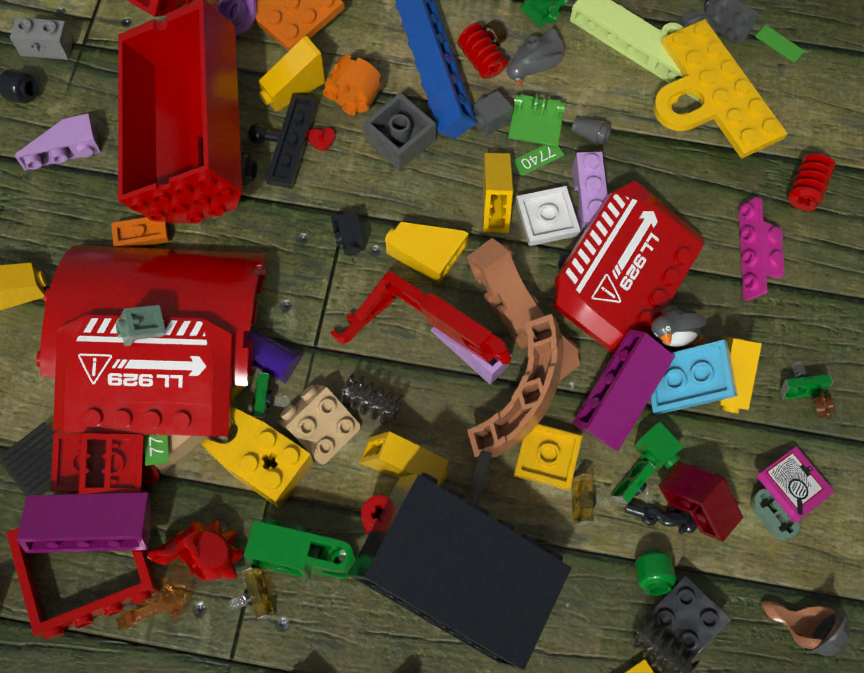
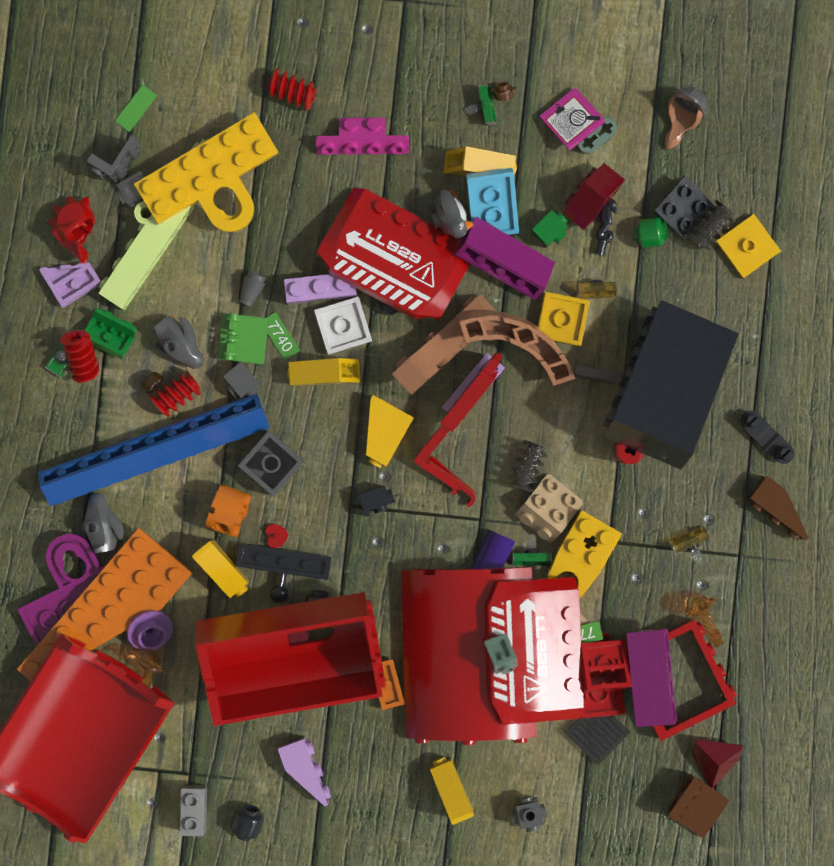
camera: 95 degrees left, 20 degrees up
red head [148,520,244,582] -> none
green brick [244,518,356,579] -> none
yellow slope [359,431,449,486] -> none
green piece [610,461,656,505] -> none

